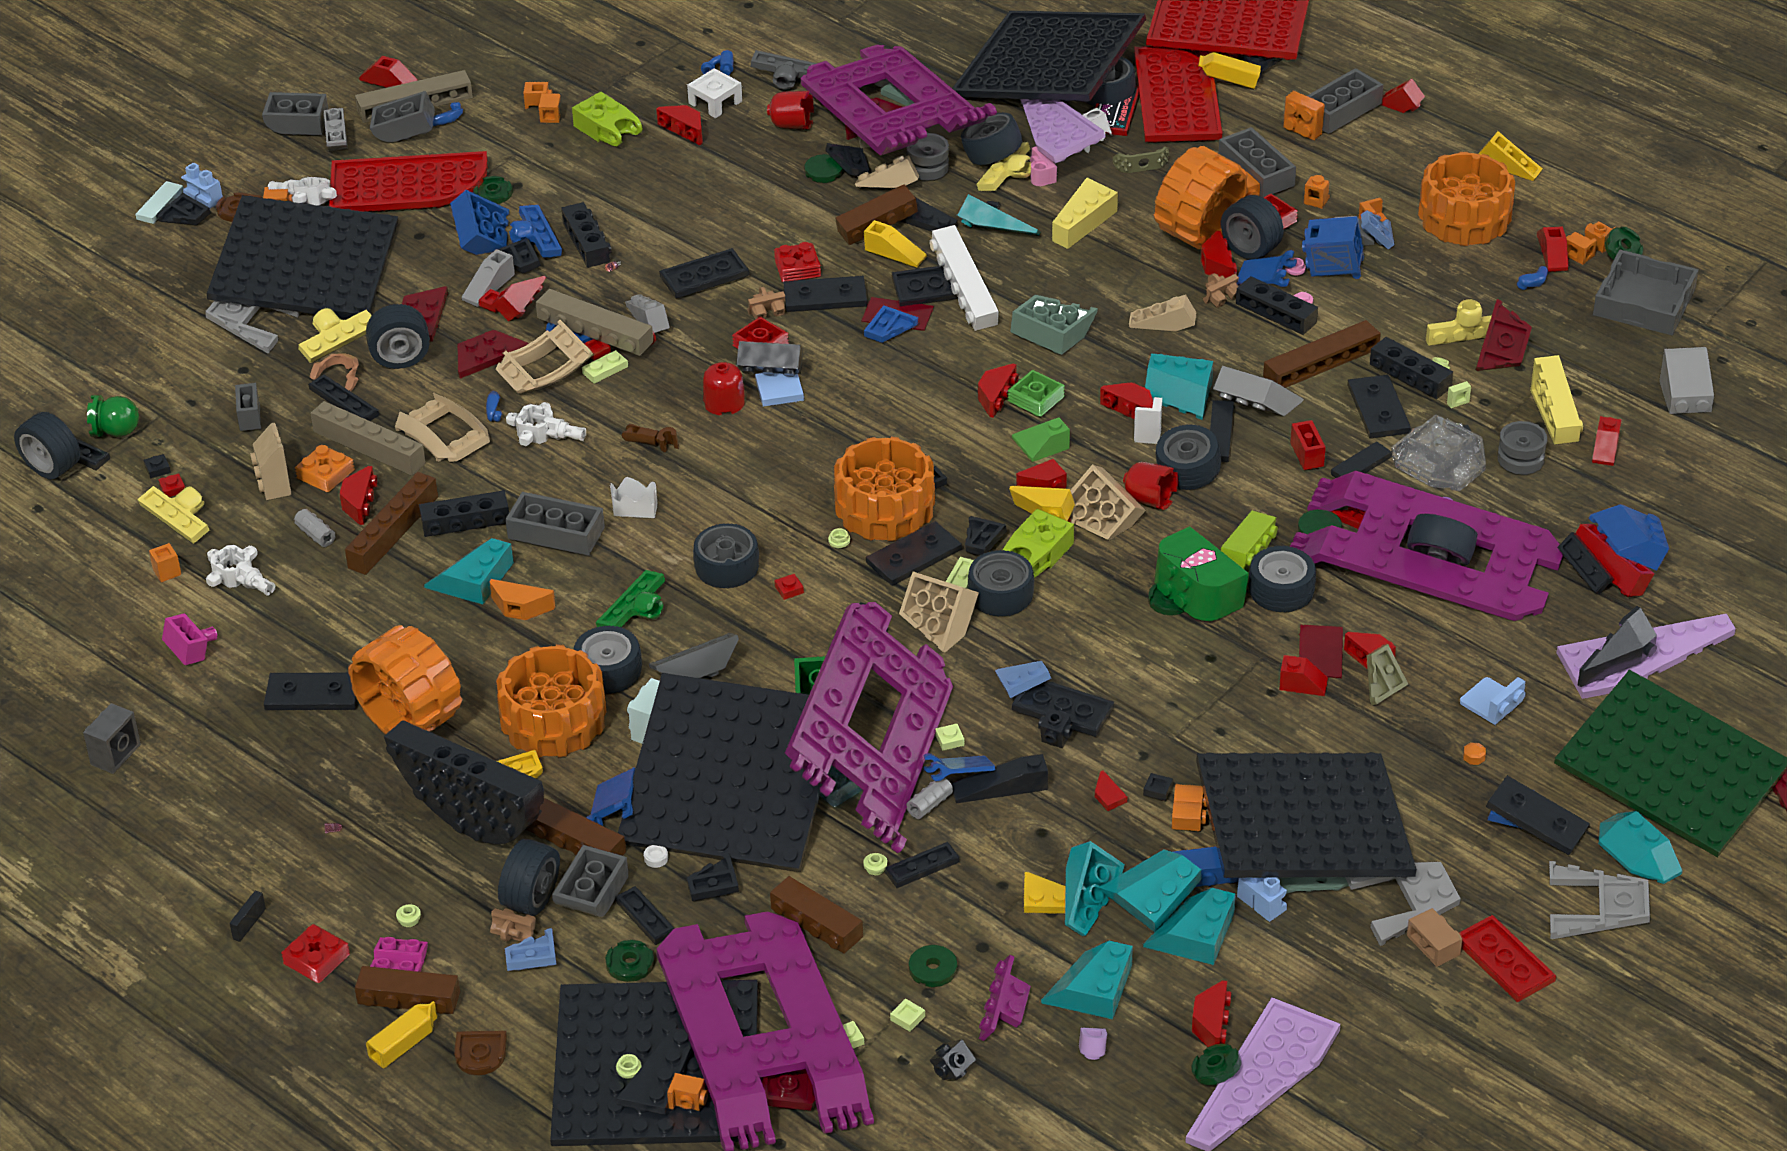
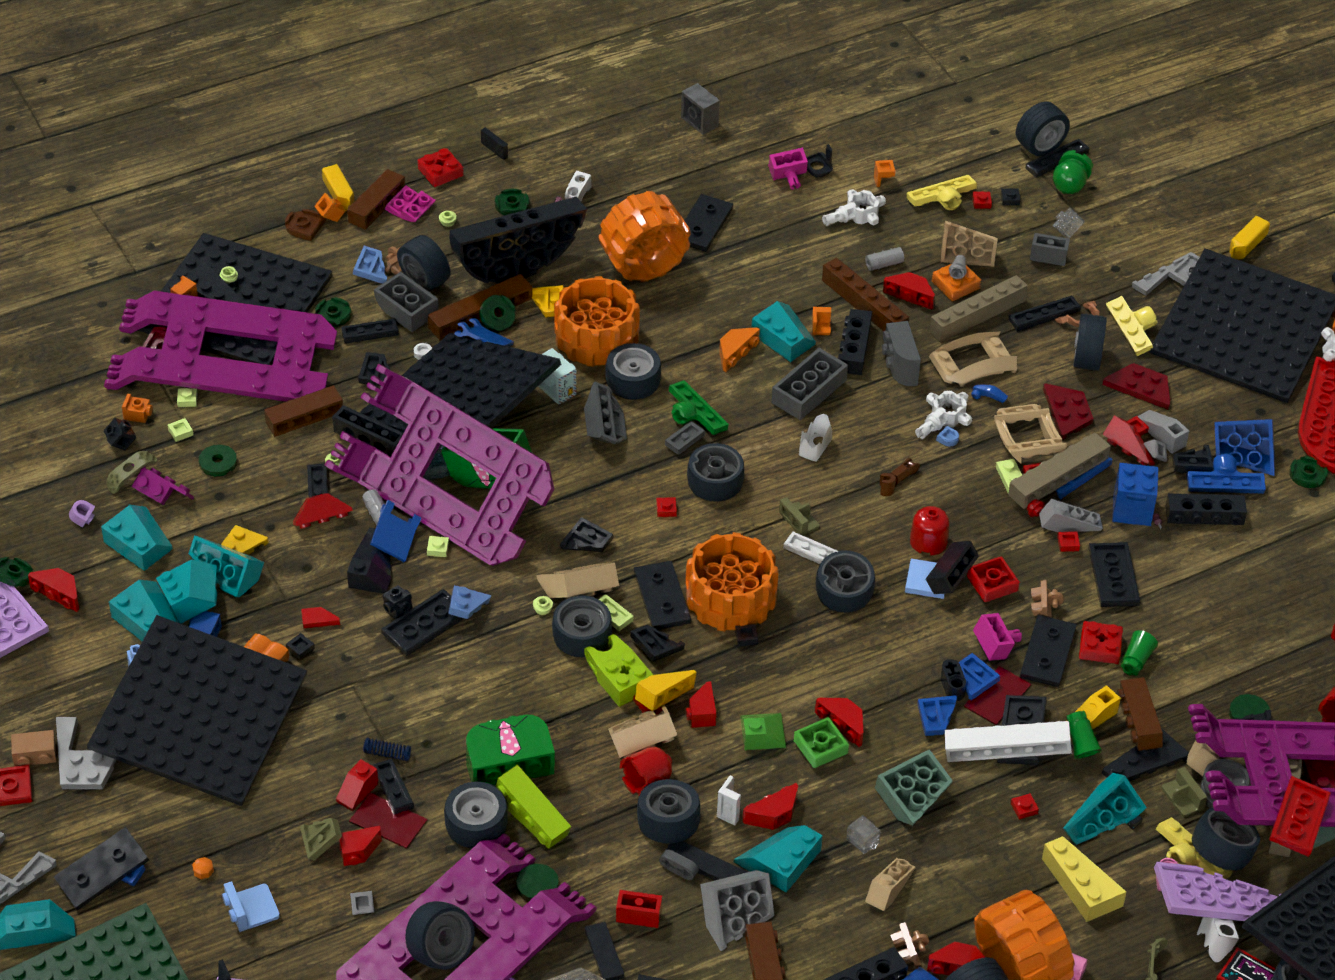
camera: 110 degrees right, 5 degrees up
none -> olive piece [107,451,157,494]
none -> orange brick [122,394,153,423]
none -> red slope [293,493,353,529]
none -> orange brick [314,193,345,222]
none -> black brick [332,405,403,457]
none -> light grey slope [350,891,374,915]
none -> dark blue piece [363,737,411,761]
none -> black tile [372,759,414,814]
none -> dark green tile [479,295,516,331]
none -> dark green tile [495,188,530,215]
none -> yellowish green plate [533,596,553,615]
none -> white leg [565,171,592,201]
none -> dark grey beam [659,850,699,880]
none -> dark grey plate [665,421,705,455]
none -> olive panel [779,497,819,536]
none -> white tile [783,532,838,564]
none -> black piece [806,144,833,178]
none -> orange panel [812,307,831,335]
none -> wheel [816,550,875,613]
none -> clear brick [847,815,881,854]
none -> dark grey brick [882,321,921,386]
none -> blue wing [917,696,957,736]
none -> medium blue tile [936,426,959,447]
none -> black beam [940,659,966,701]
none -> light grey cone [949,255,967,279]
none -> dark pink brick [973,613,1022,661]
none -> red plate [1011,793,1039,820]
none -> clear brick [1052,207,1085,238]
none -> red plate [1057,532,1080,552]
none -> green plant [1066,711,1102,759]
none -> blue container [1112,463,1158,526]
none -> green plant [1120,630,1158,676]
none -> light grey slope [1144,439,1167,462]
none -> olive panel [1161,767,1207,818]
none -> yellow piece [1229,216,1270,260]
none -> red tile [1269,776,1331,857]

